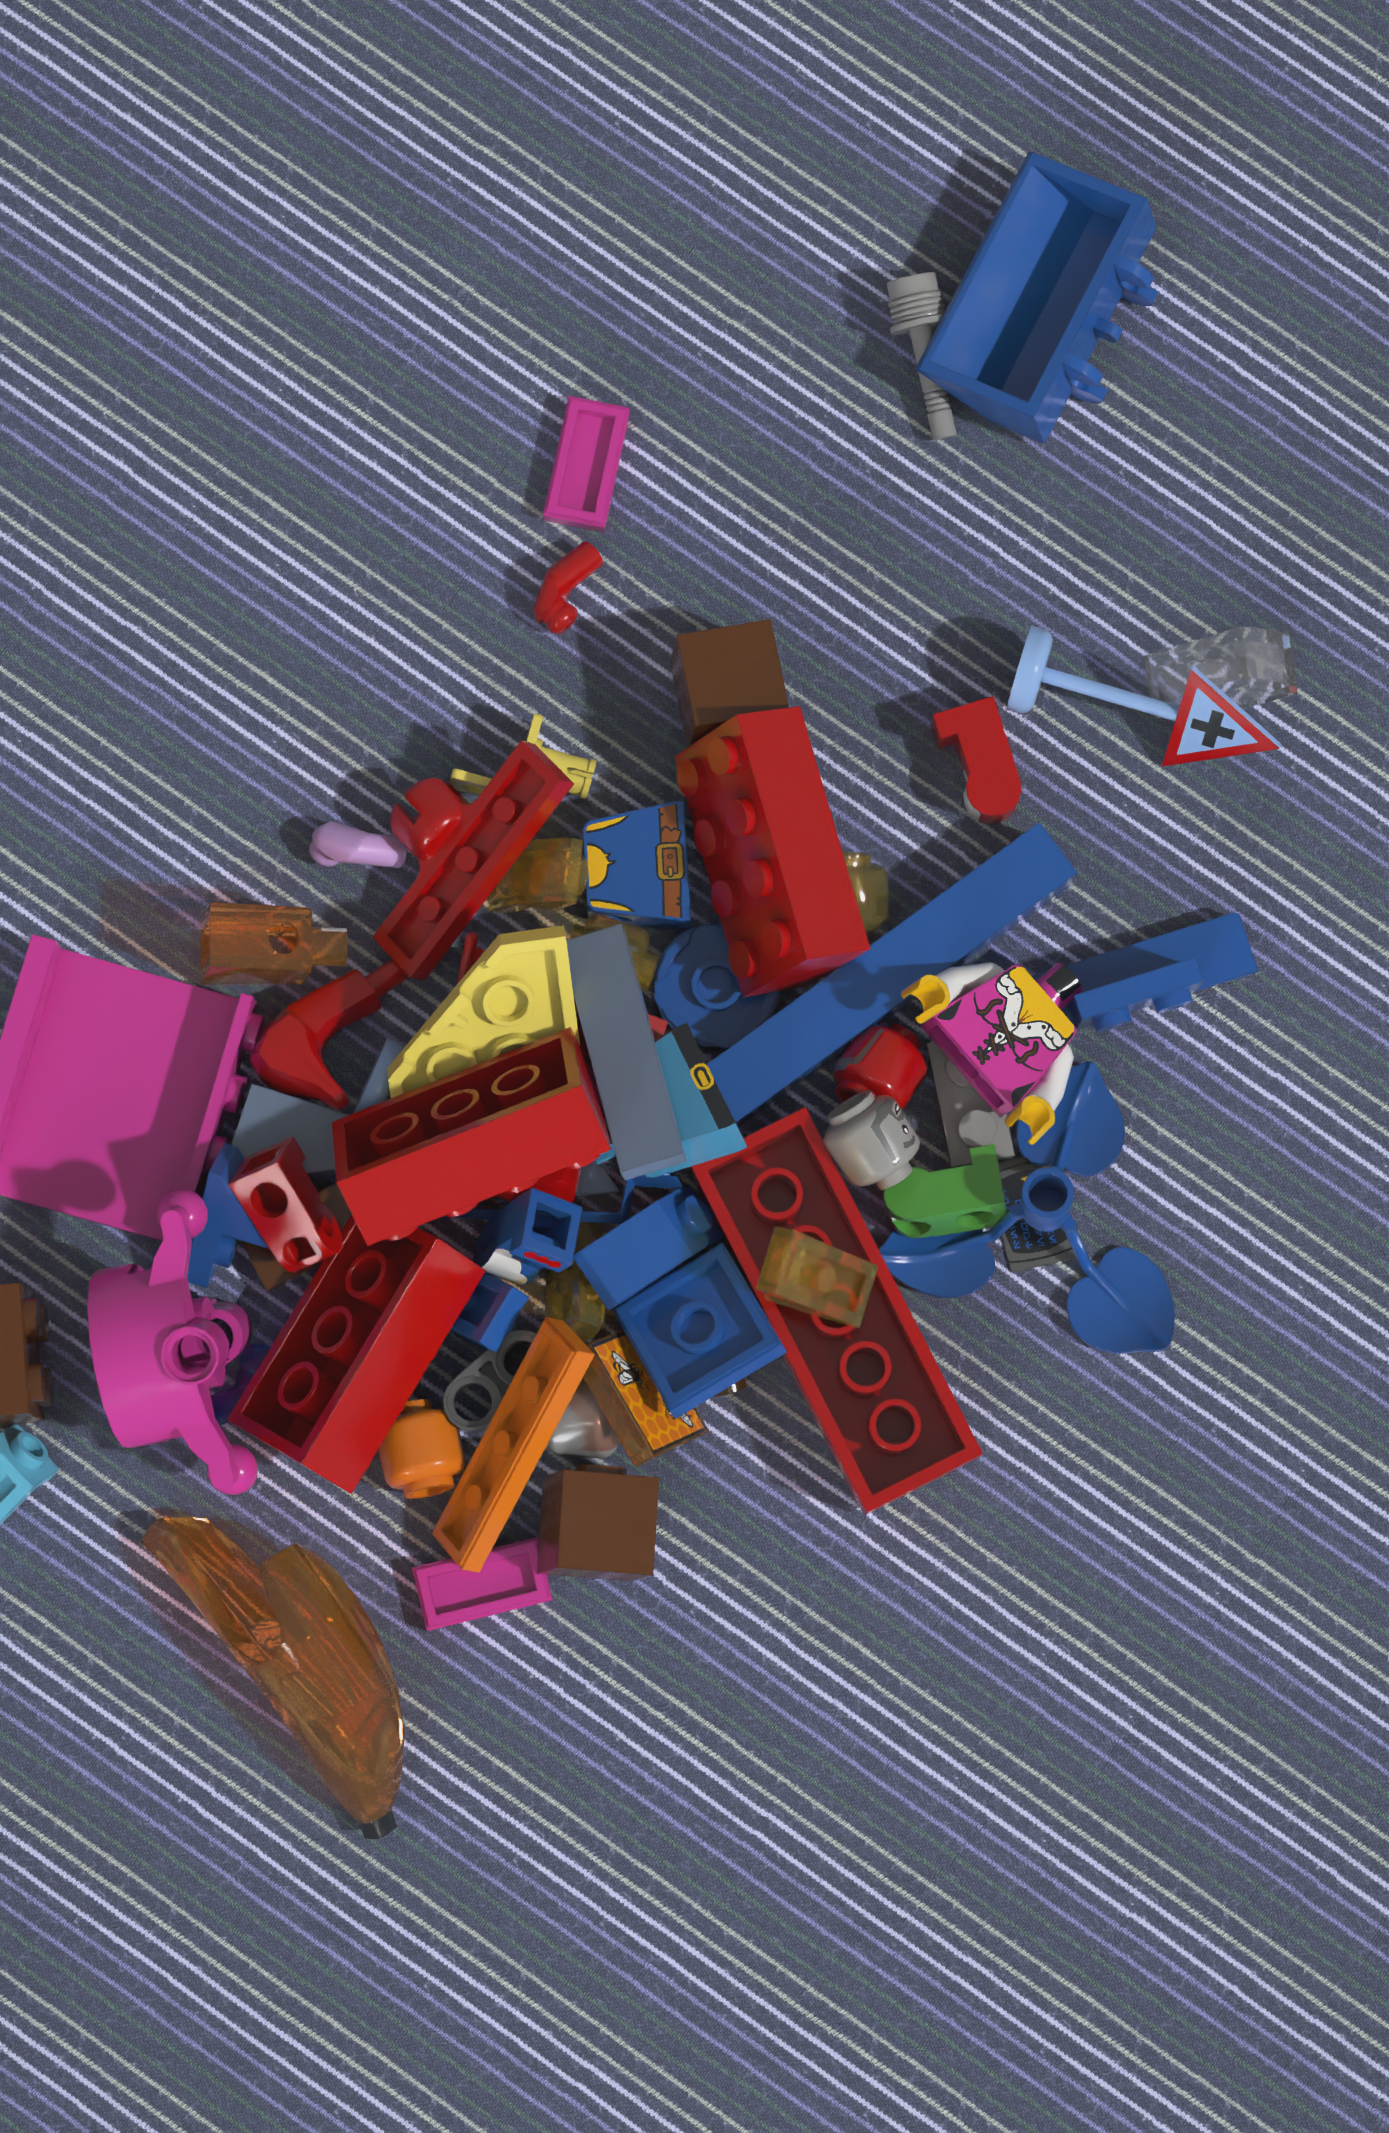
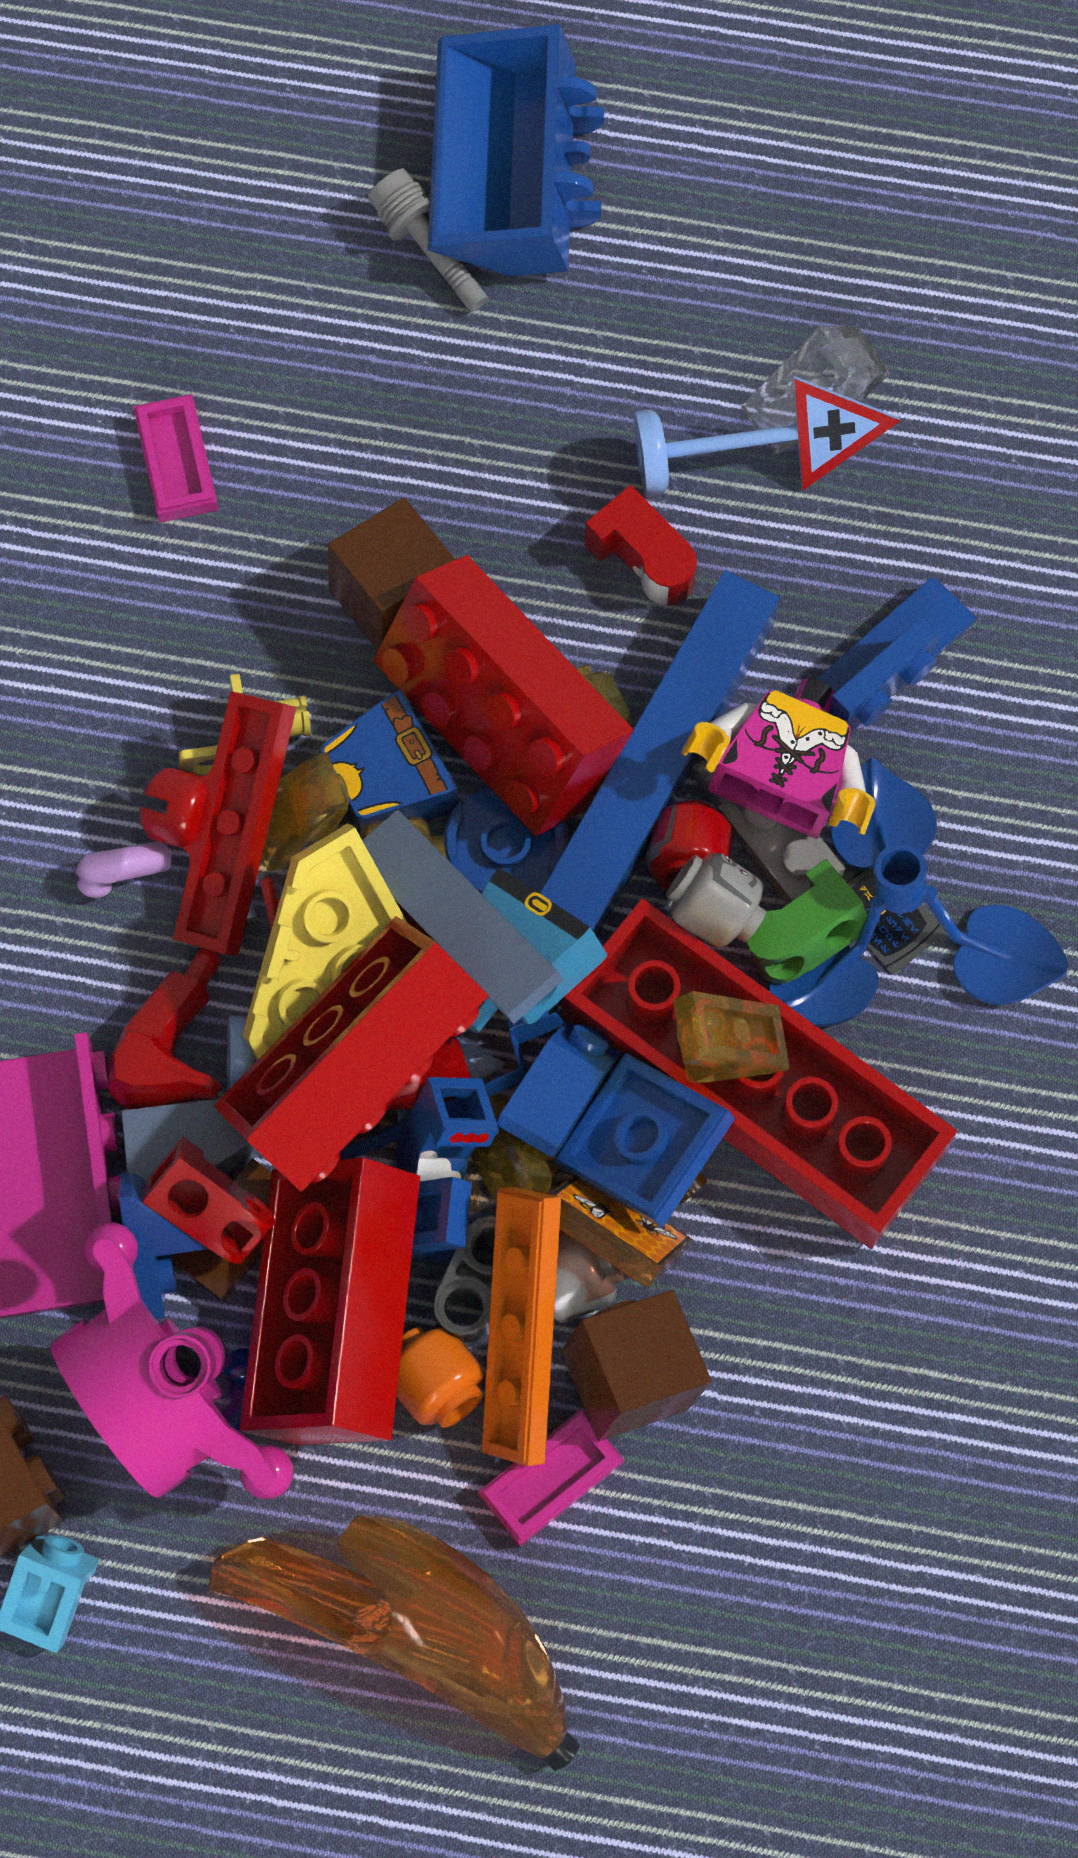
camera: 25 degrees left, 10 degrees down
clear orange torso [200,902,348,985] -> none
red arm [533,541,603,634] -> none

